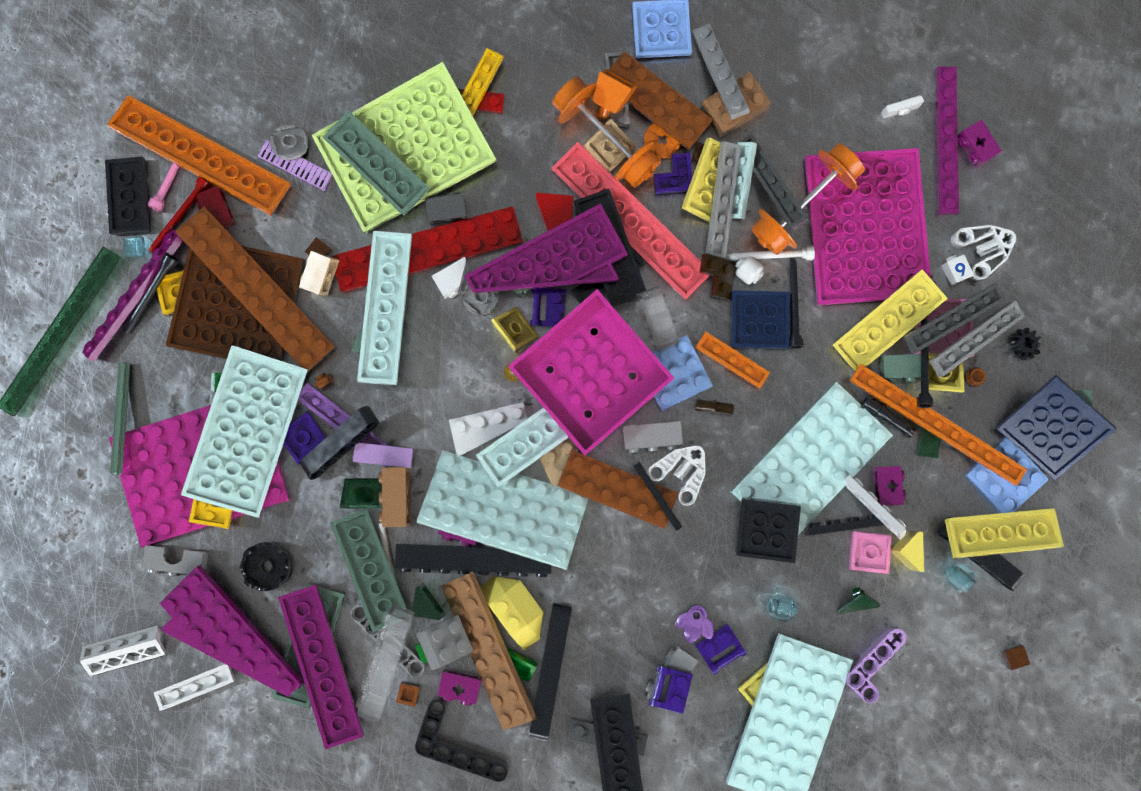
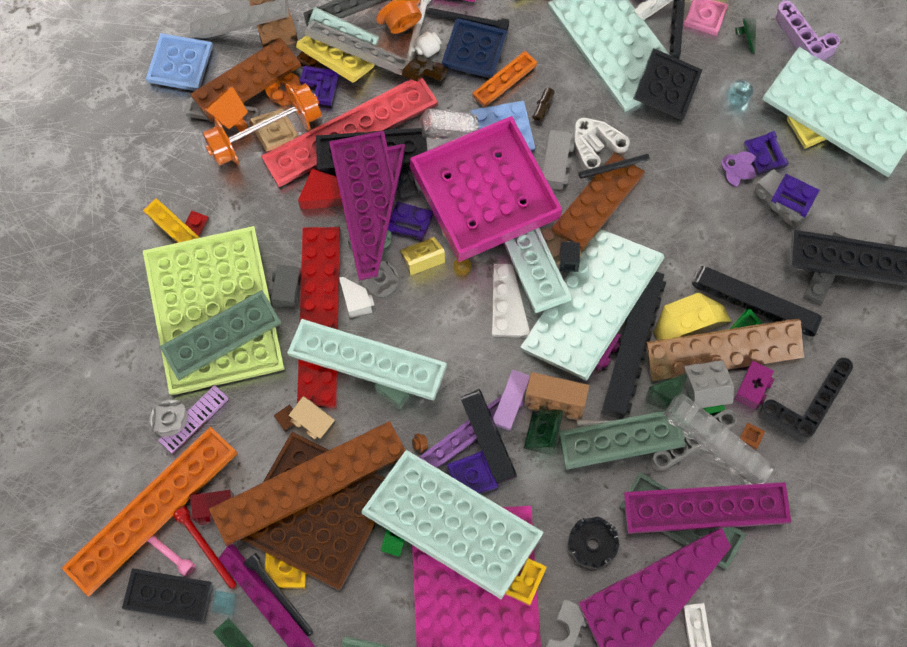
camera: 75 degrees left, 15 degrees down
none -> black brick [559,241,580,272]

